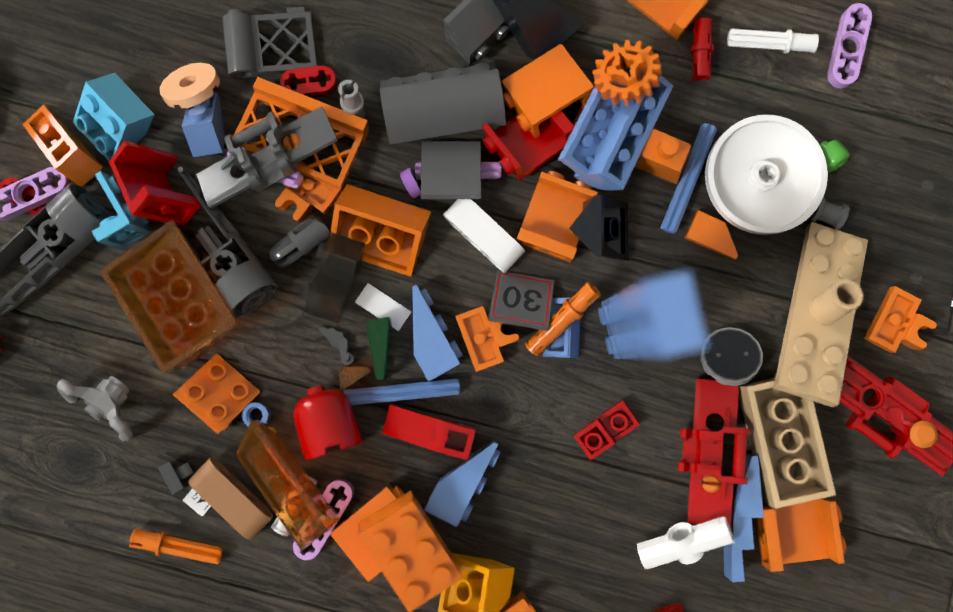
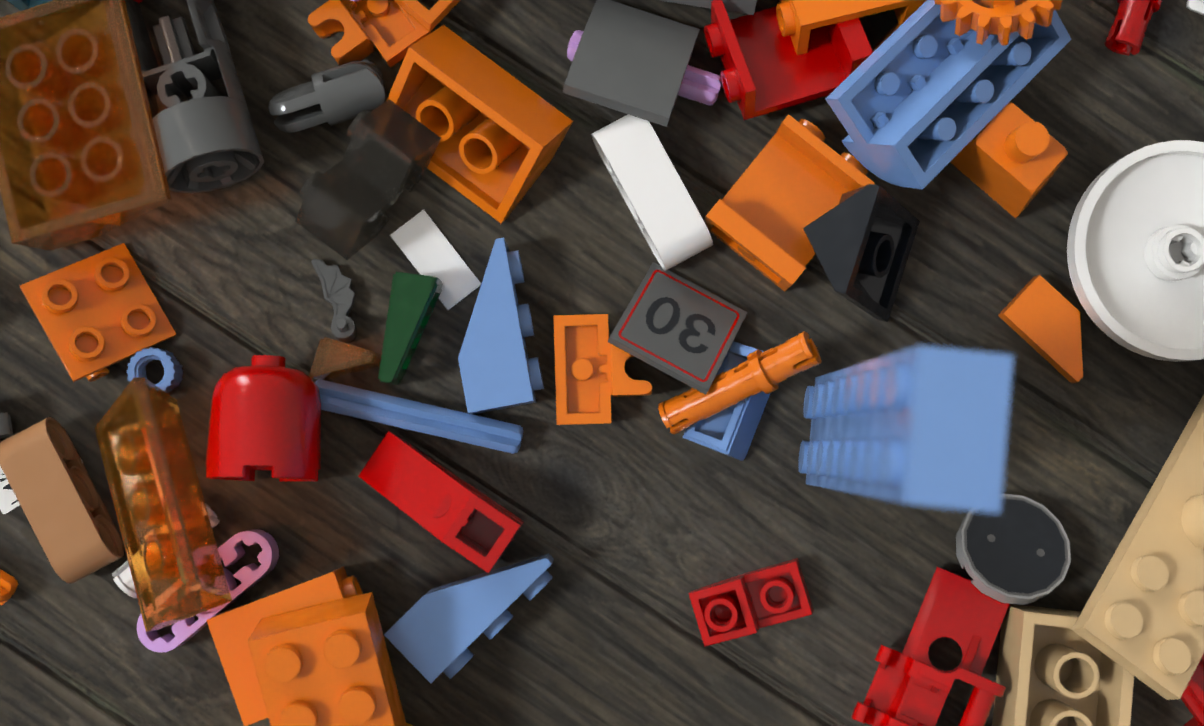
camera: 20 degrees right, 0 degrees up
medium lavender tile [400,167,421,198] -> none
medium blue axle [661,123,717,234] -> none

